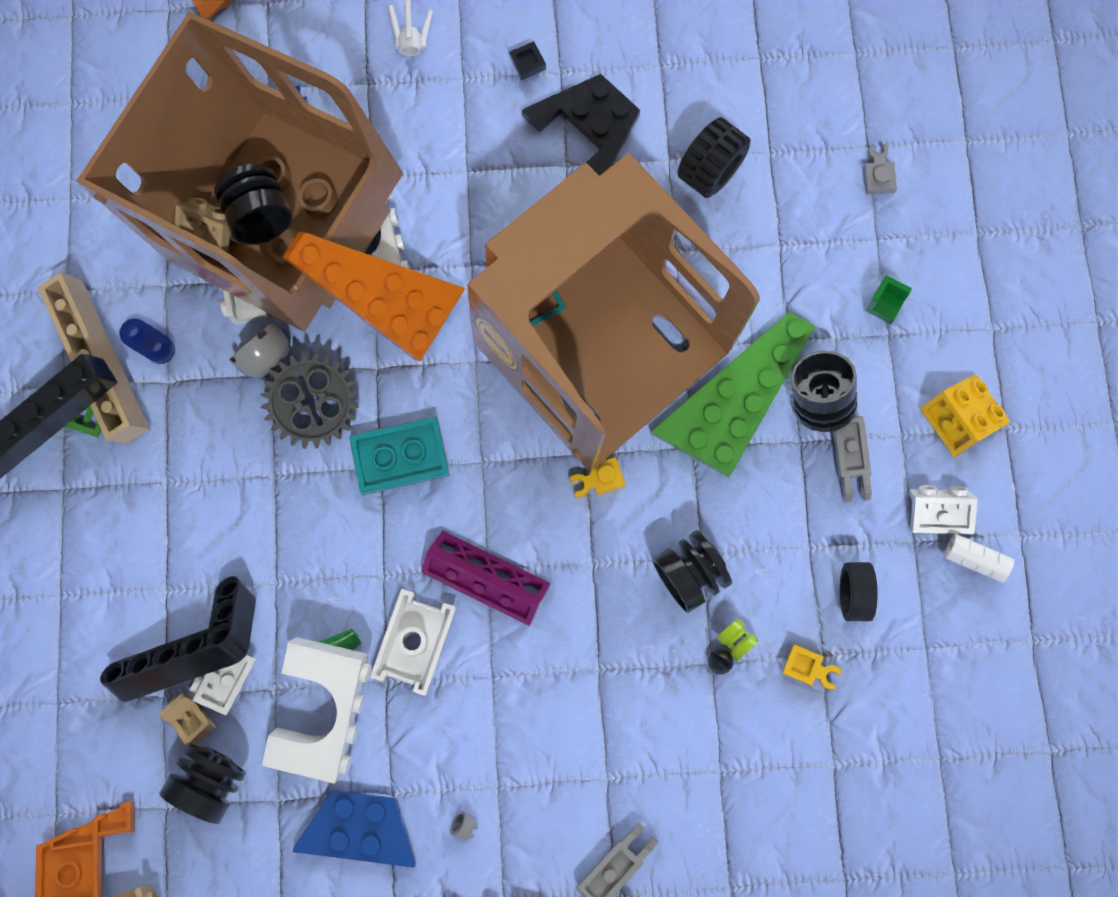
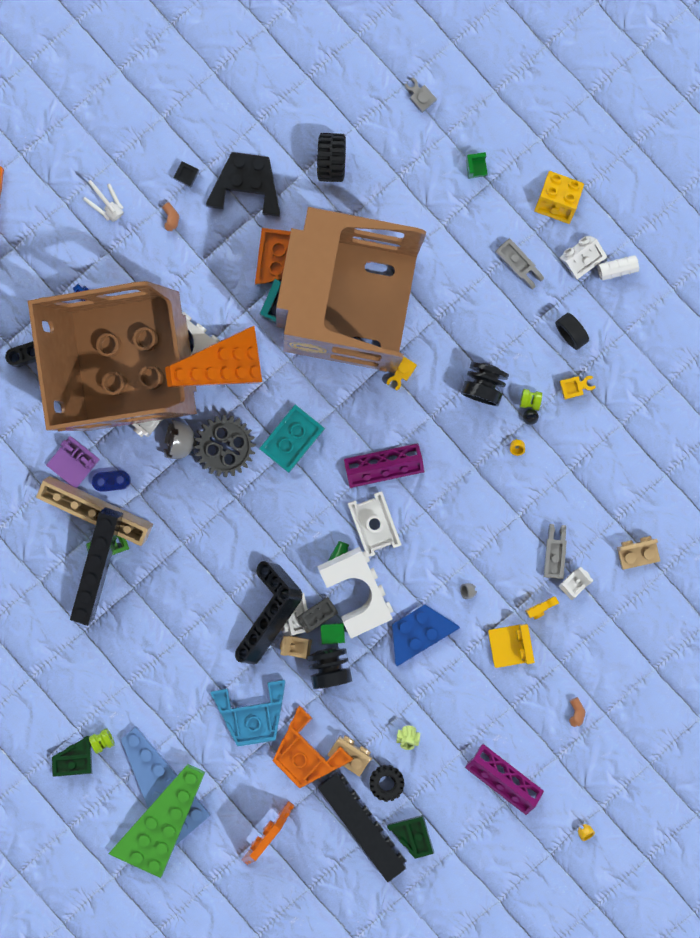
camera: 40 degrees left, 10 degrees up
tan bracket [175,198,230,253] -> none
black wheel [214,164,292,245] -> none
bright green wing [651,312,815,478] -> none
black wheel [791,351,858,432] -> none
none -> medium lavender hinge [46,436,100,488]
none -> nougat arm [162,202,179,231]
none -> dark azure wing [210,679,285,747]
none -> dark grey plate [297,597,338,633]
none -> green panel [321,623,345,644]
none -> yellow hinge [510,439,525,456]

